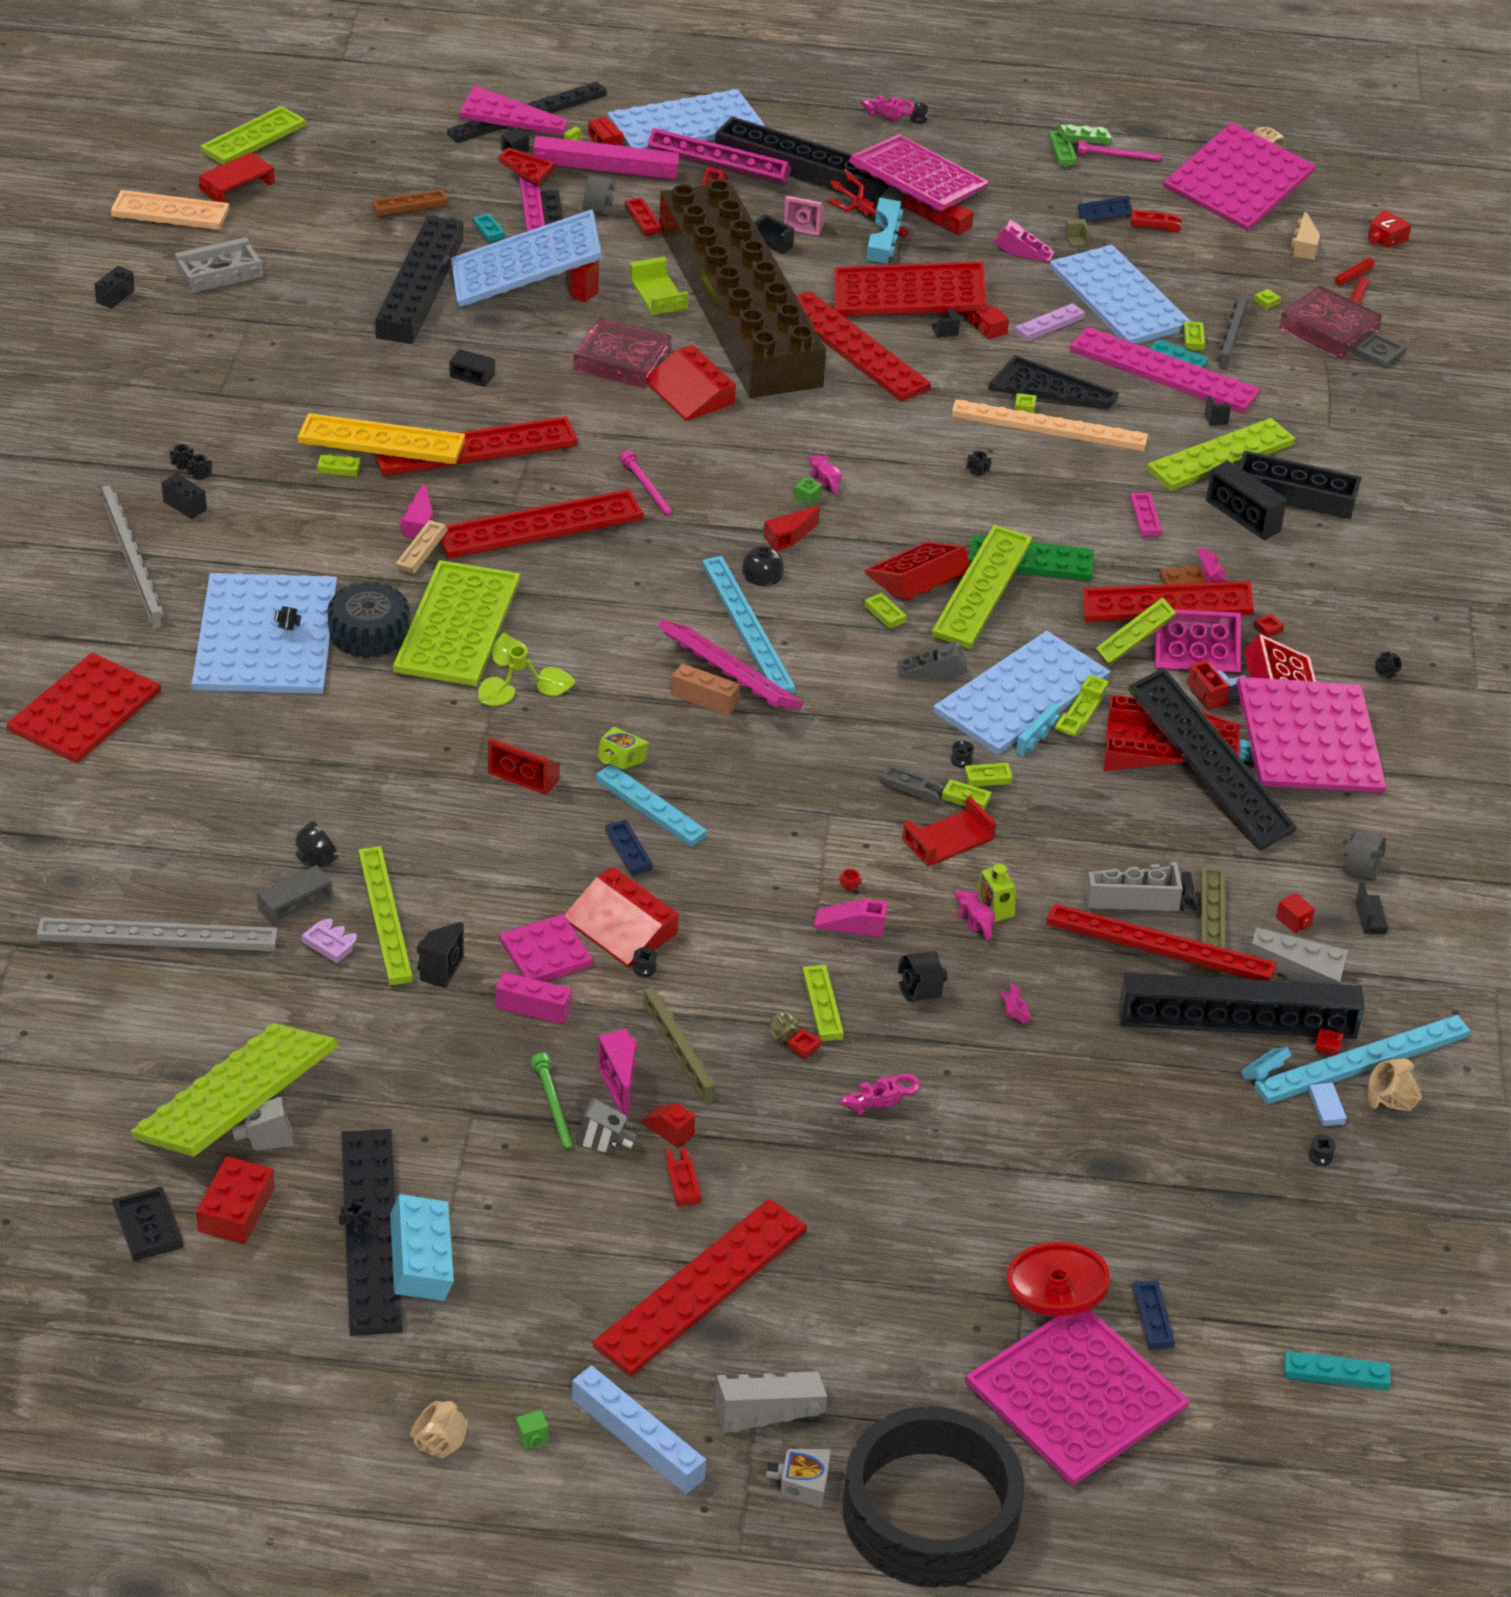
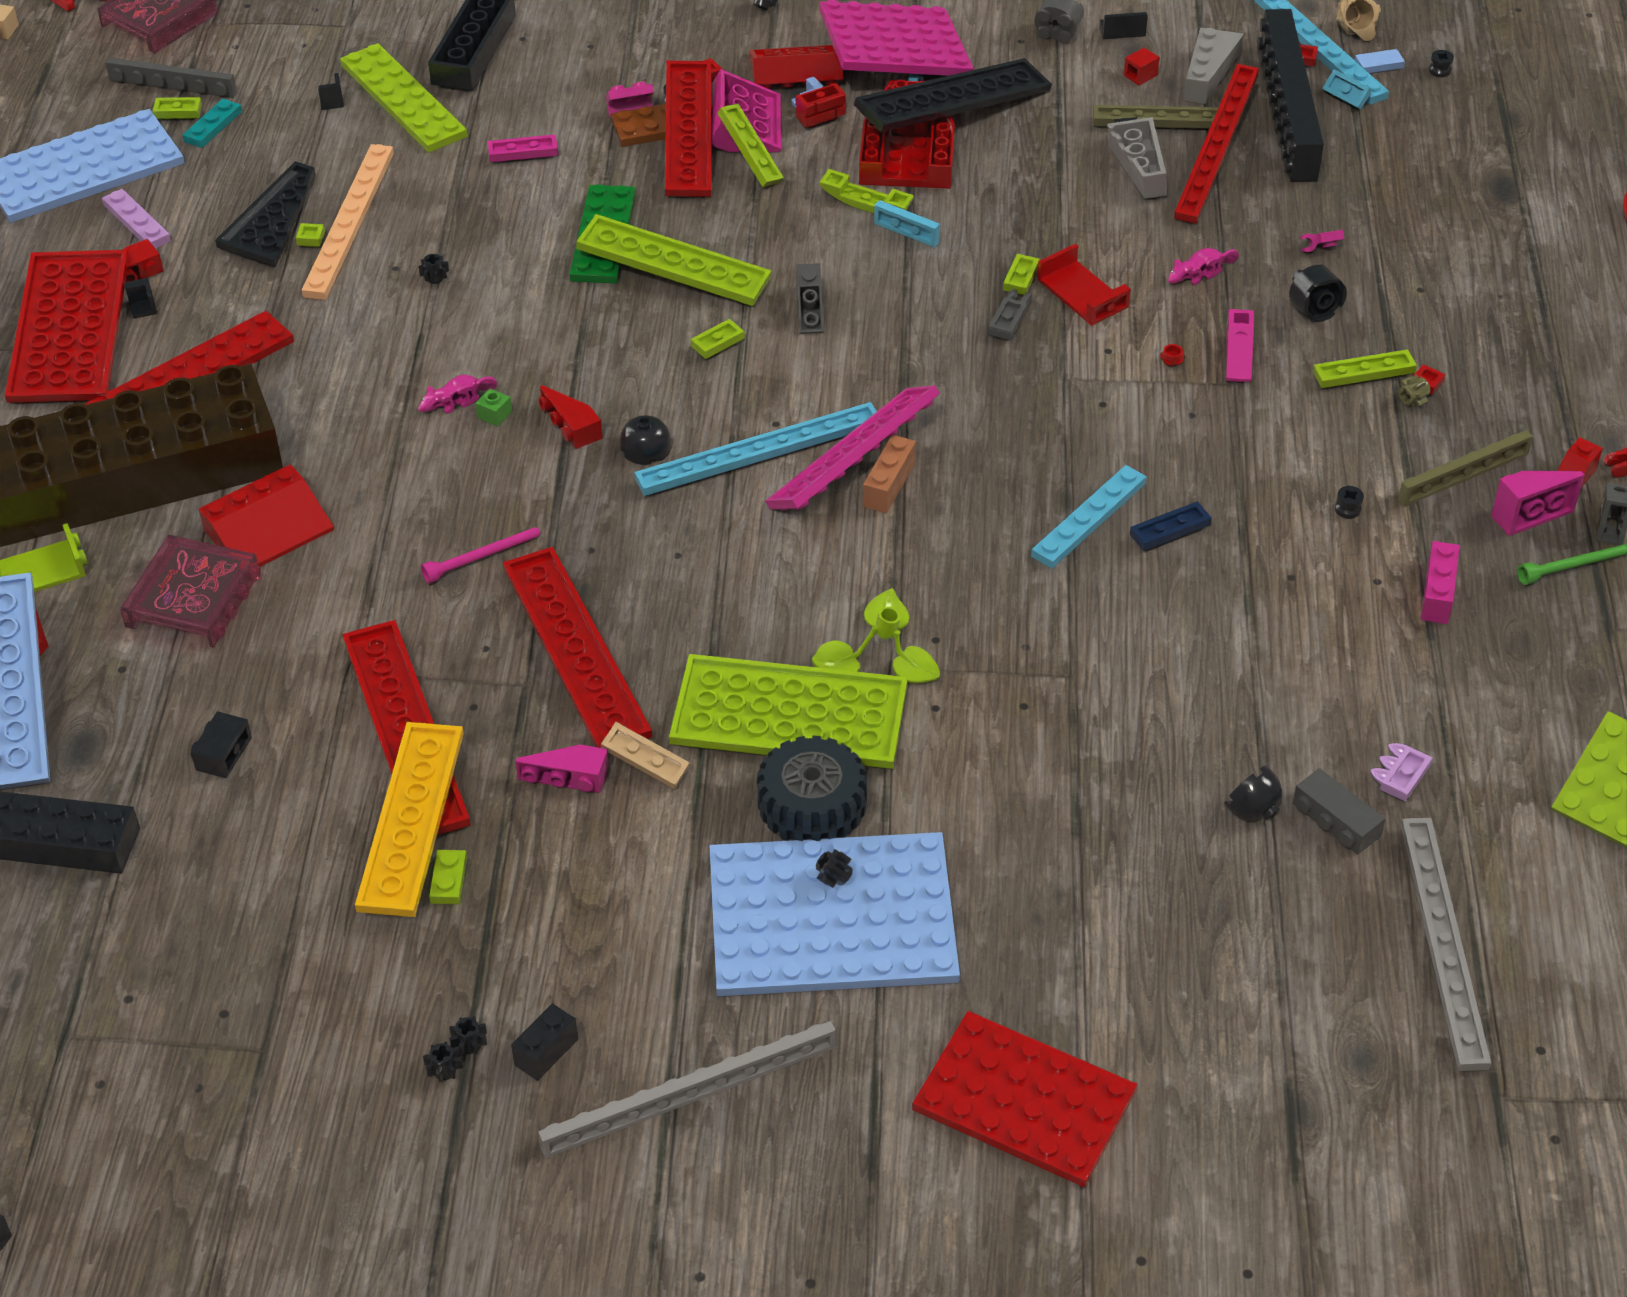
camera: 90 degrees left, 5 degrees up
lime plate [358,846,412,986] -> none
black slope [417,922,464,988] -> none
red slope [488,738,560,795] -> none
dark pink plate [499,914,593,982] -> none
slope [564,866,679,968] -> none
lime torso [597,727,649,769] -> none
dark pink animal [840,1074,920,1115] -> none
red slope [864,541,970,600] -> none
light blue plate [933,631,1111,755] -> none
black wheel [951,740,974,768] -> none
lime plate [964,763,1013,787] -> none
lime torso [976,864,1016,922] -> none
dark pink plate [1070,327,1260,414] -> none
black brick [1206,460,1287,541] -> none
lime plate [1254,289,1281,310] -> none

